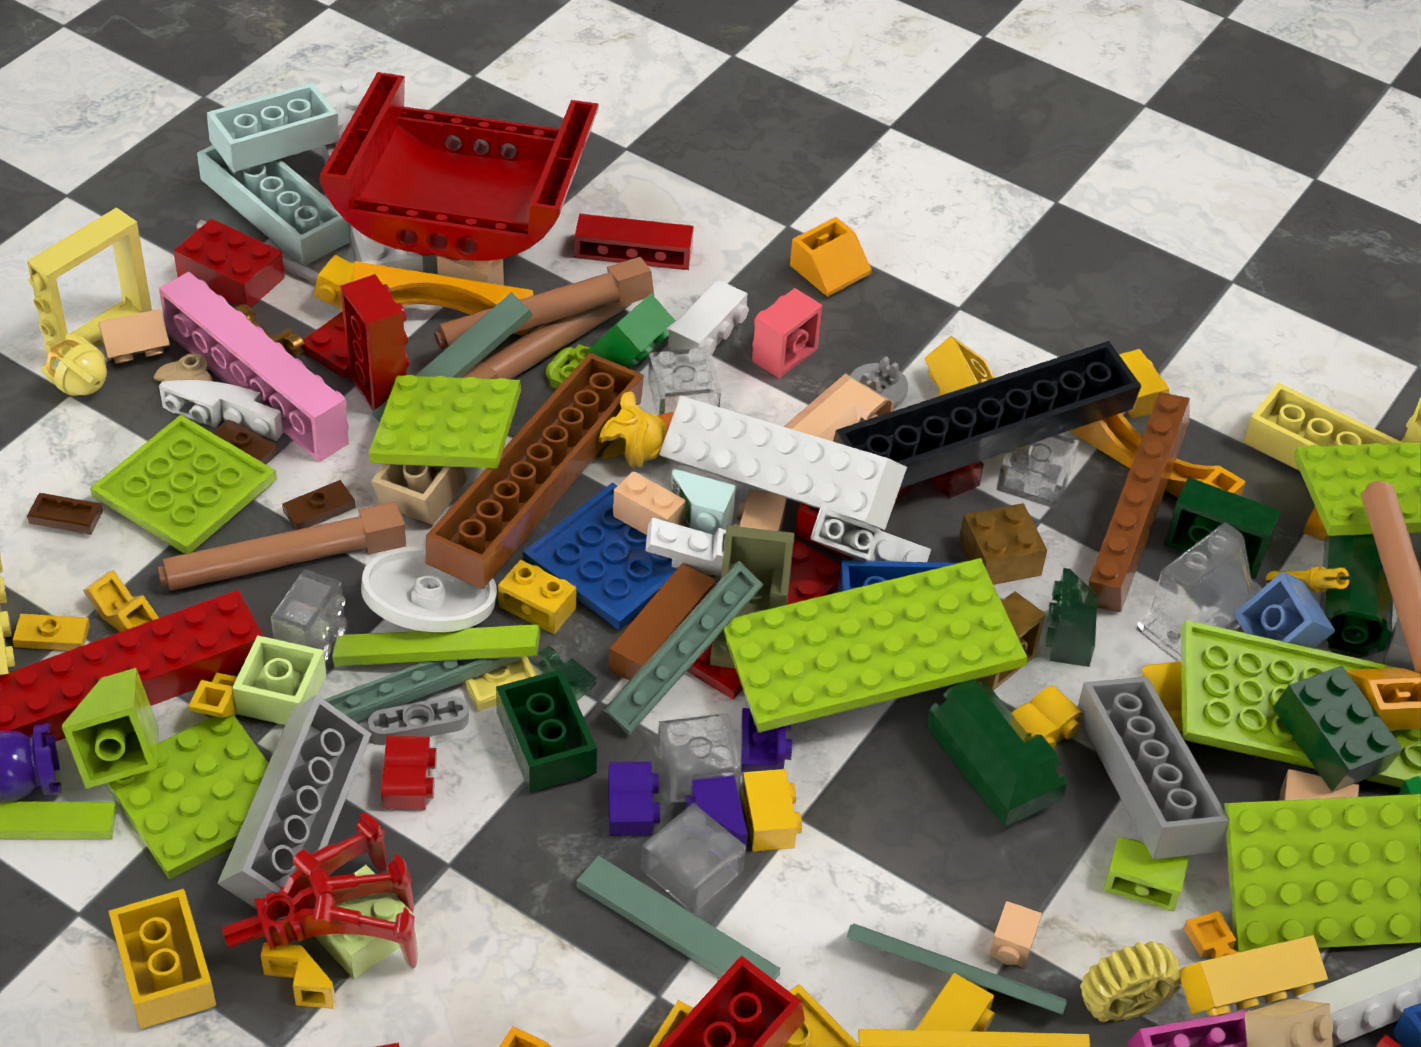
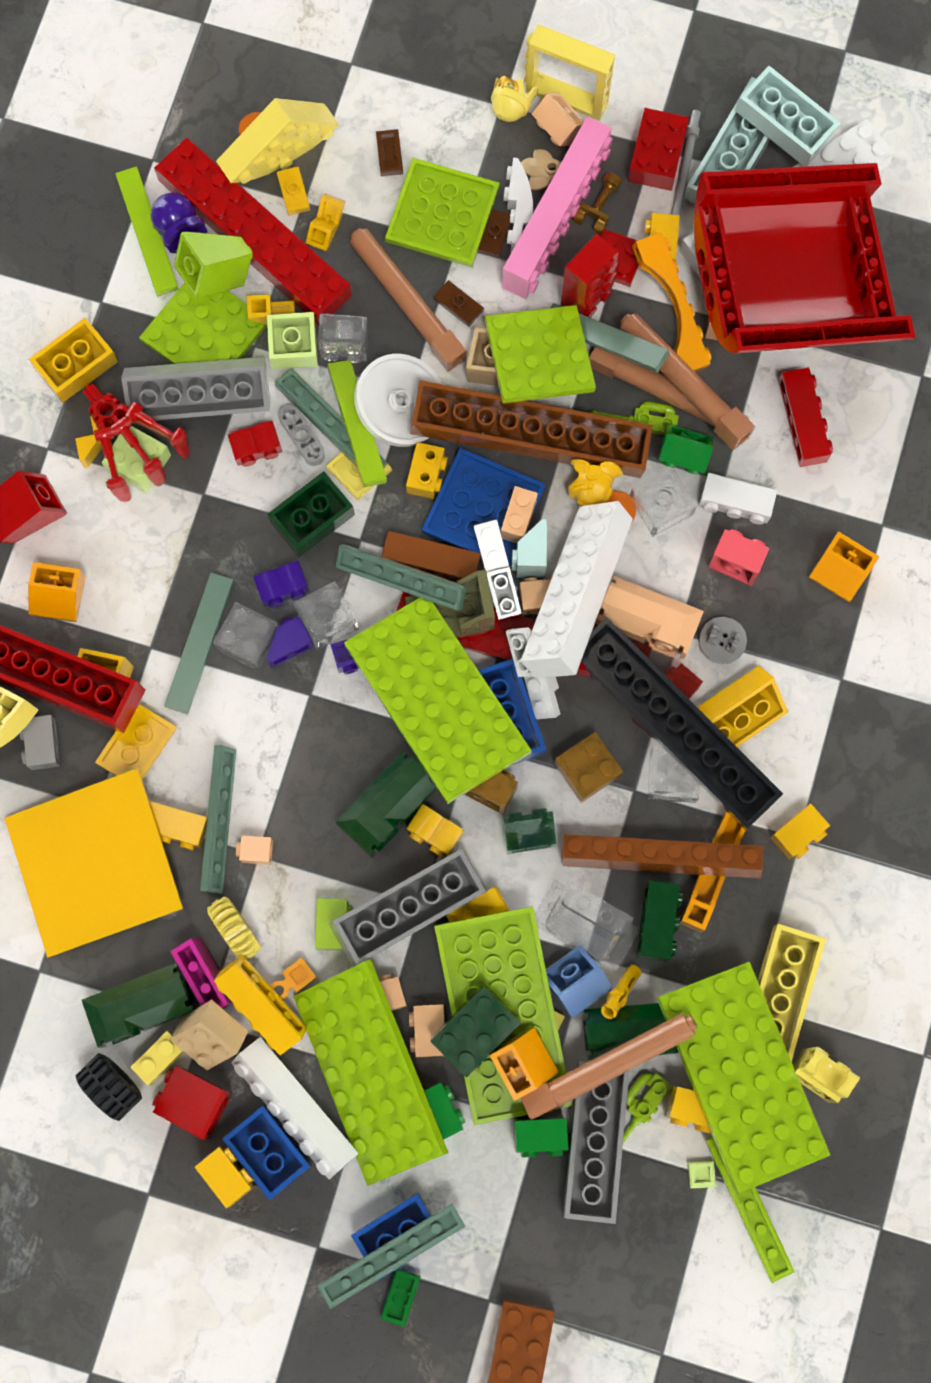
camera: 75 degrees right, 30 degrees up
clear green plate [538,646,597,701] -> none
yellow brick [741,769,802,852] -> none

